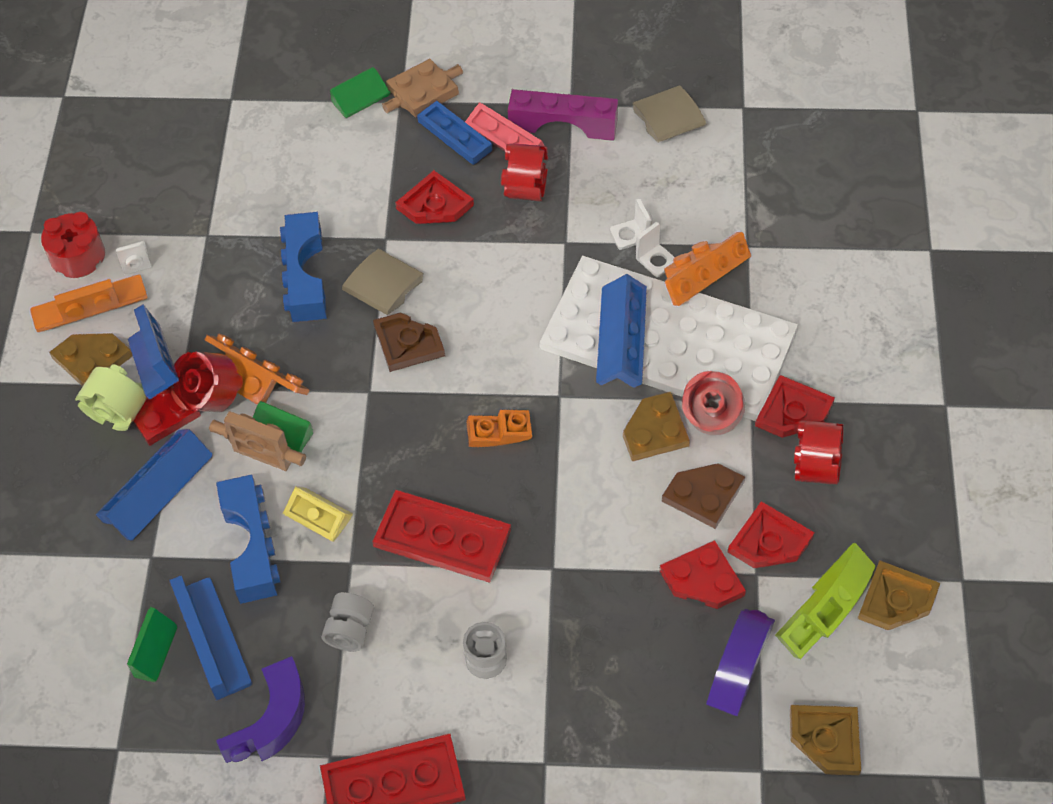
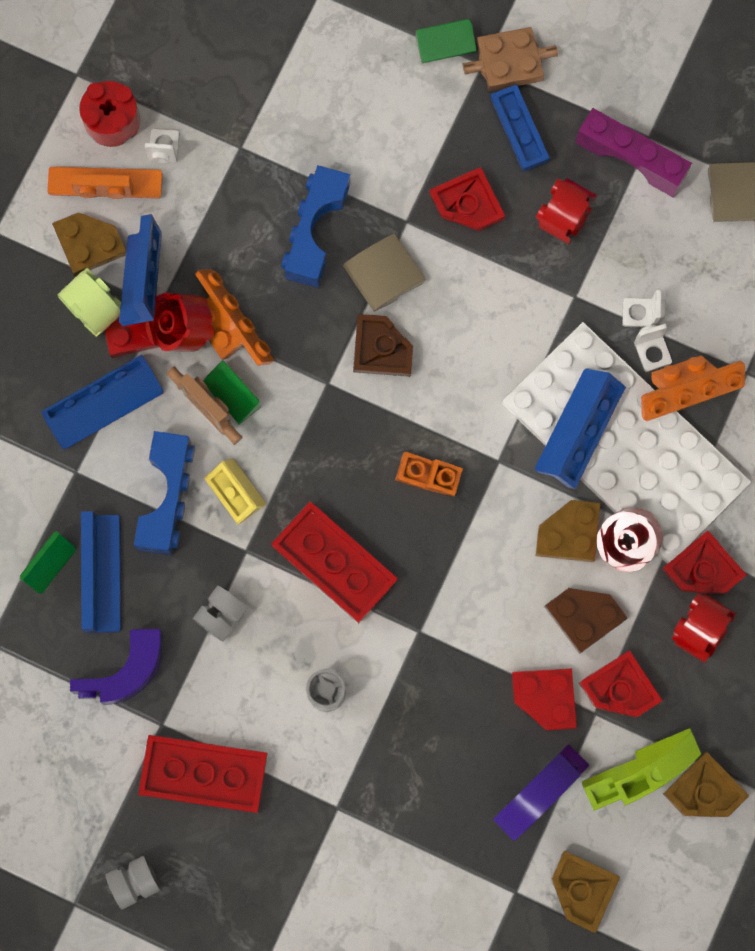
camera: 20 degrees right, 20 degrees up
coral plate [465,102,544,151] -> none

